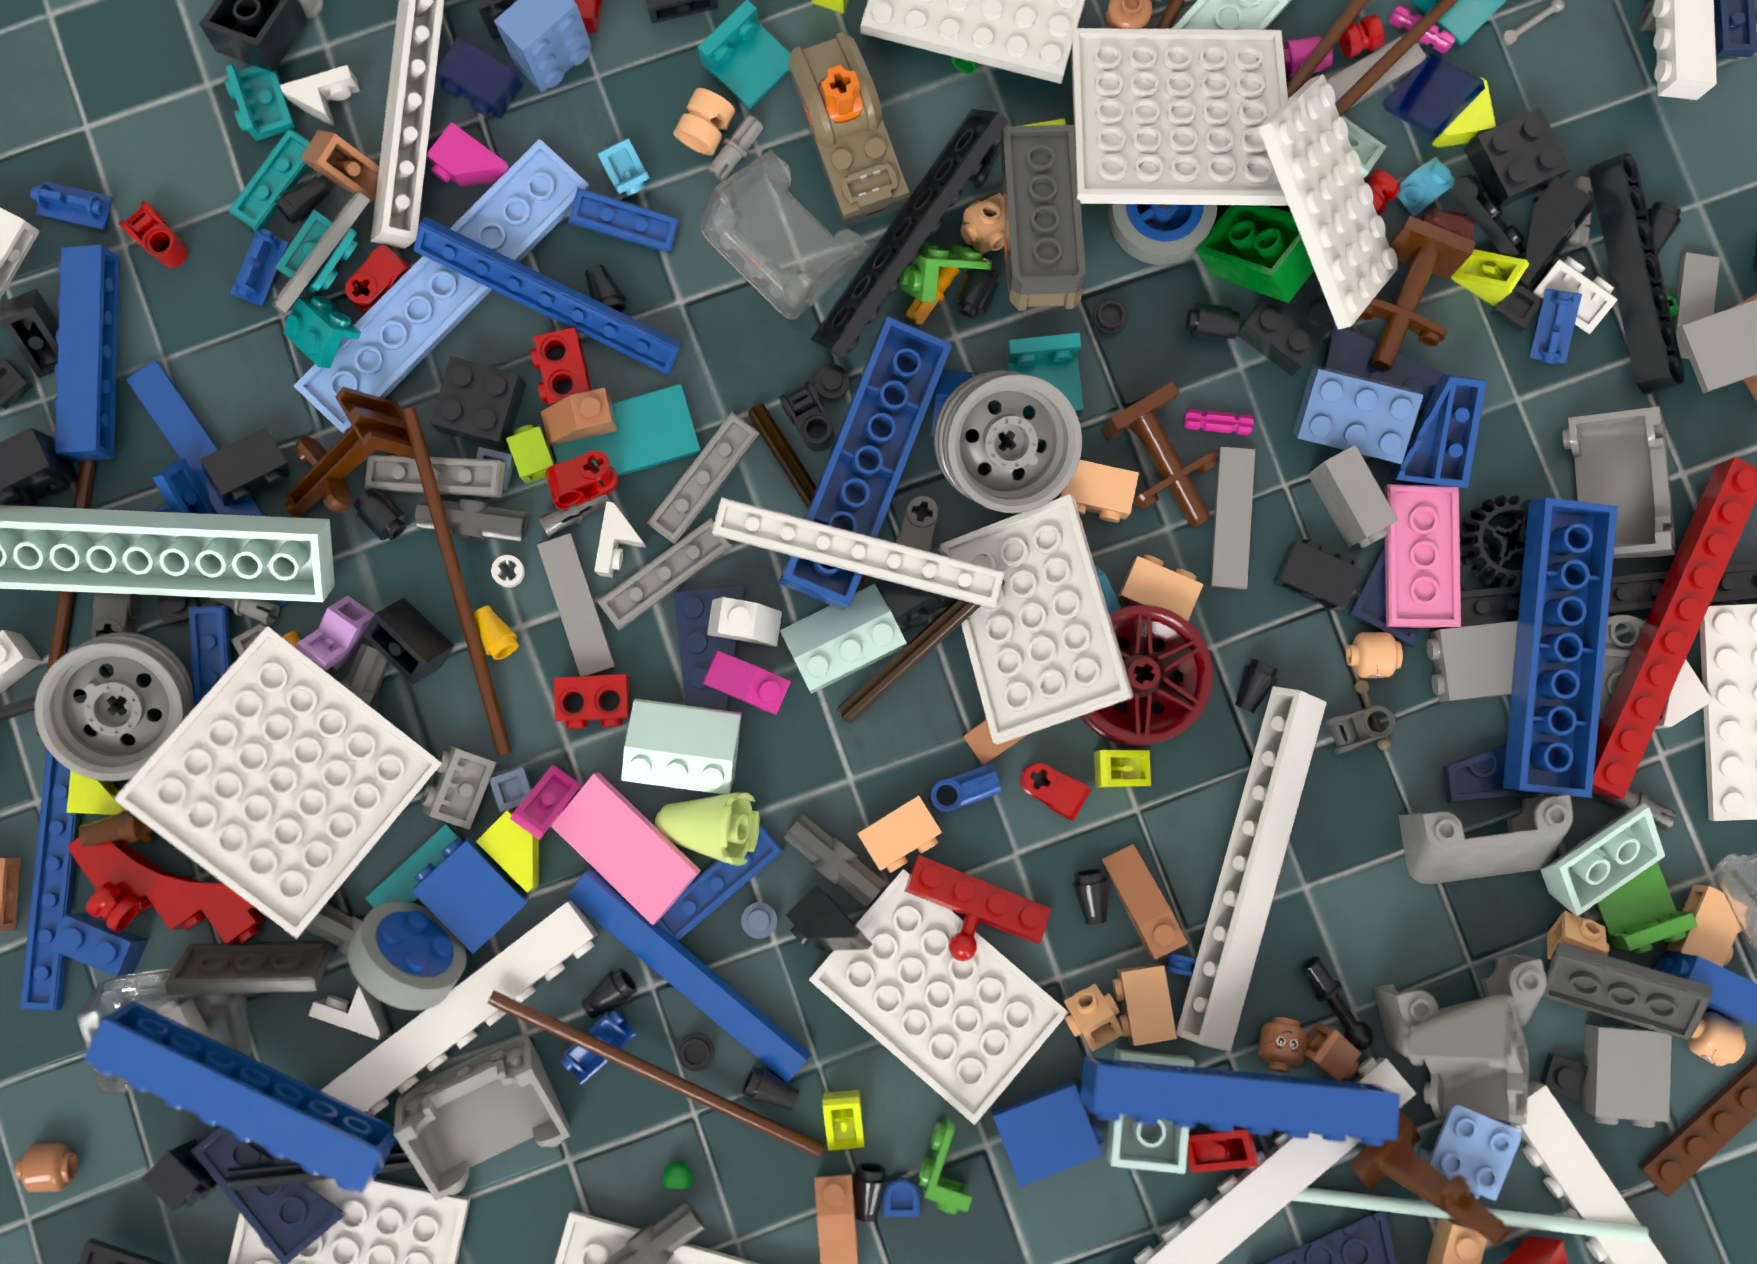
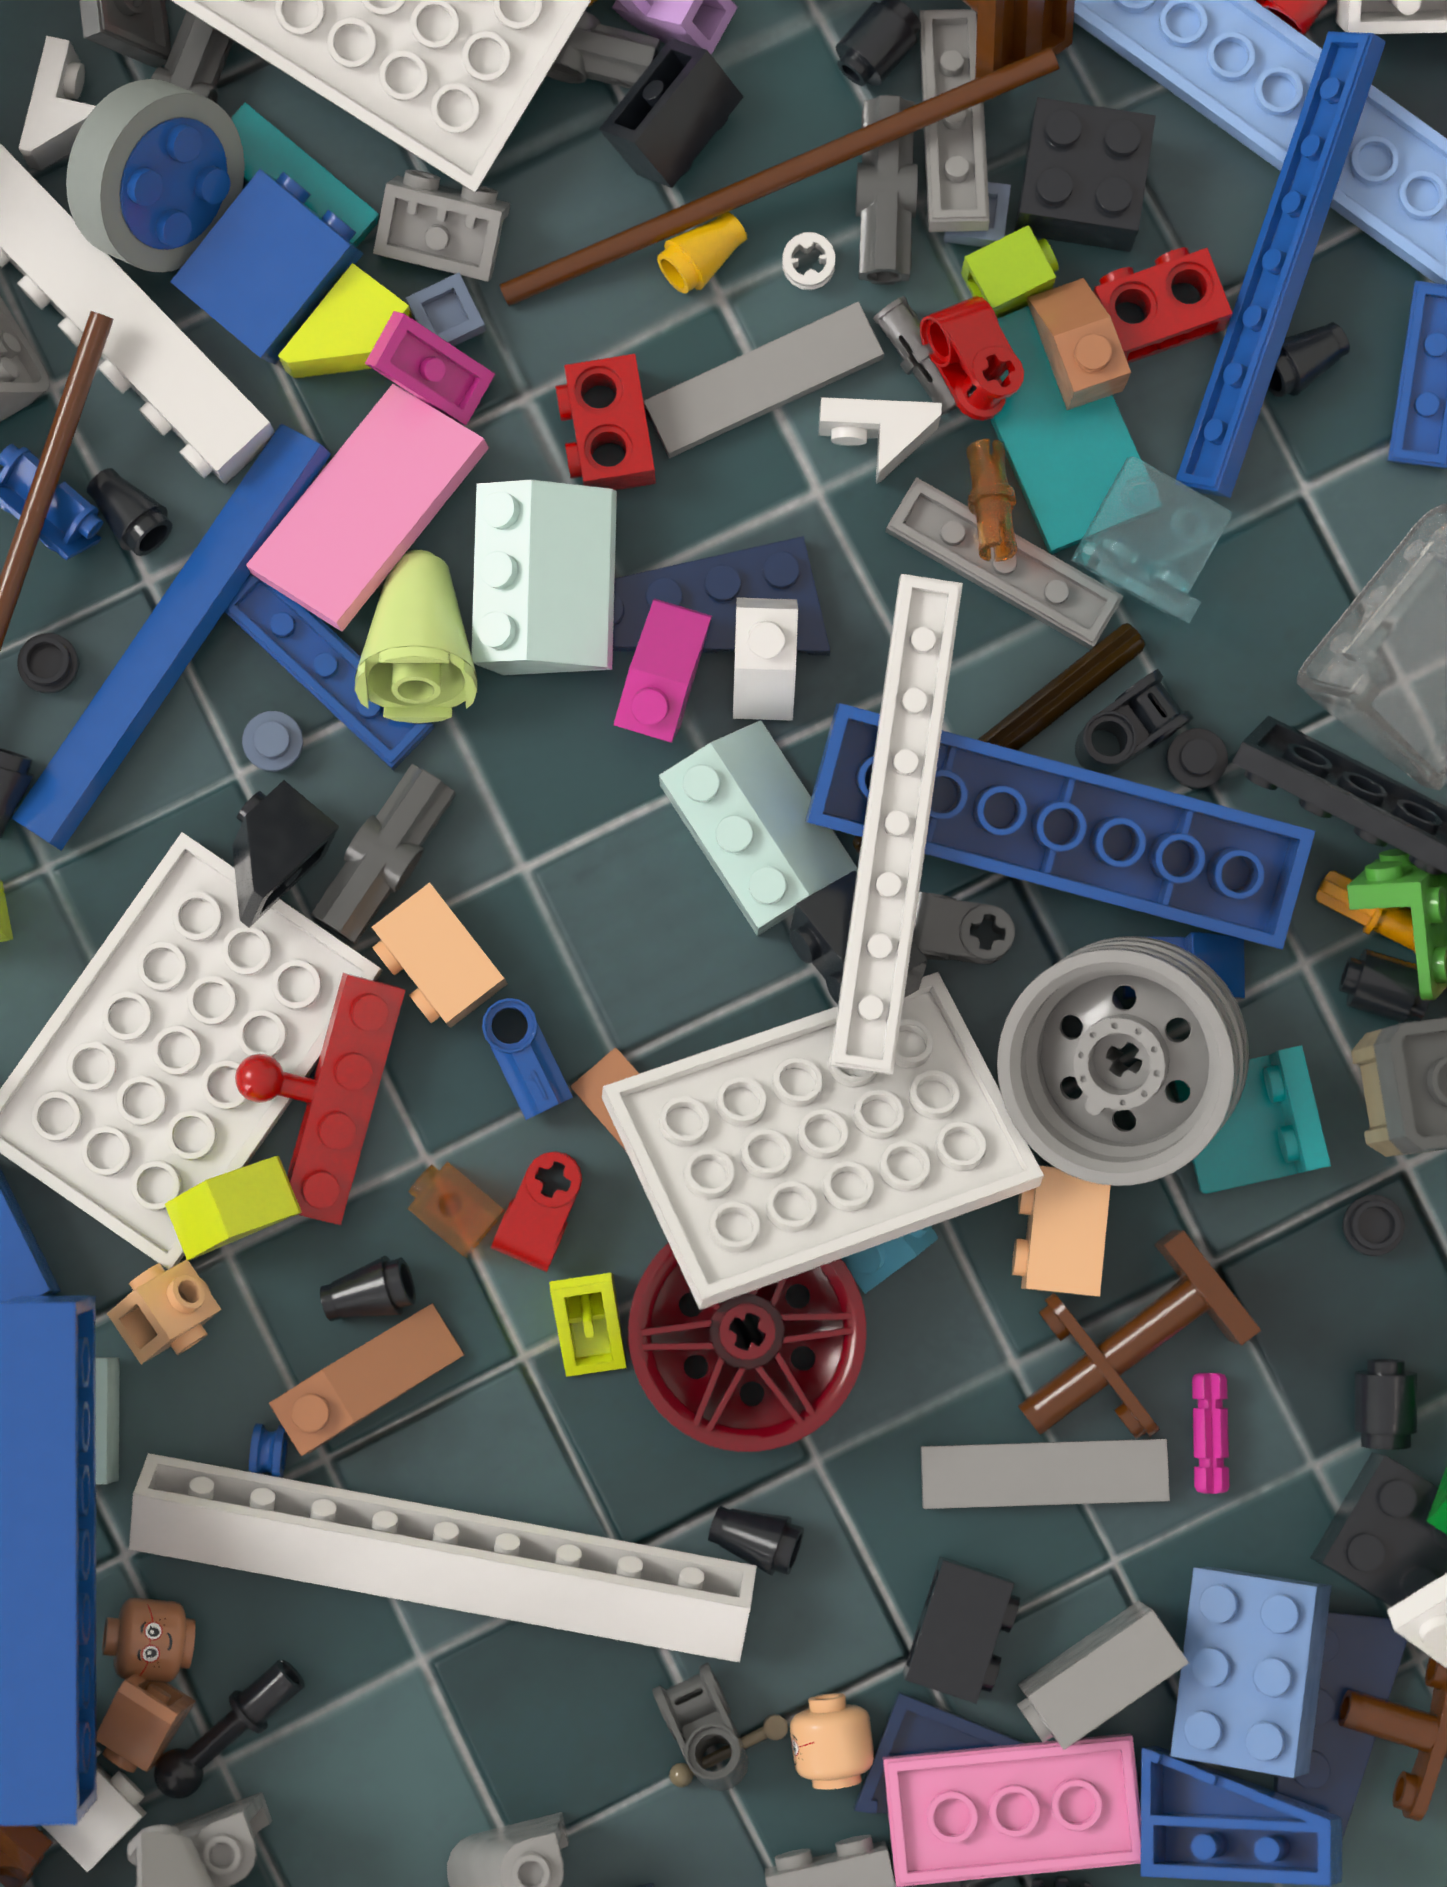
camera: 85 degrees right, 0 degrees up
light grey tile [597,518,733,631] -> none
dark brown axle [837,579,1005,723] -> none
light nougat brick [1112,963,1177,1046] -> none
light nougat brick [1117,555,1203,621] -> none
none -> neon yellow slope [165,1156,302,1261]
none -> clear orange brick [407,1162,506,1258]
none -> clear orange pin [966,439,1018,562]
none -> clear light blue bracket [1070,456,1232,623]

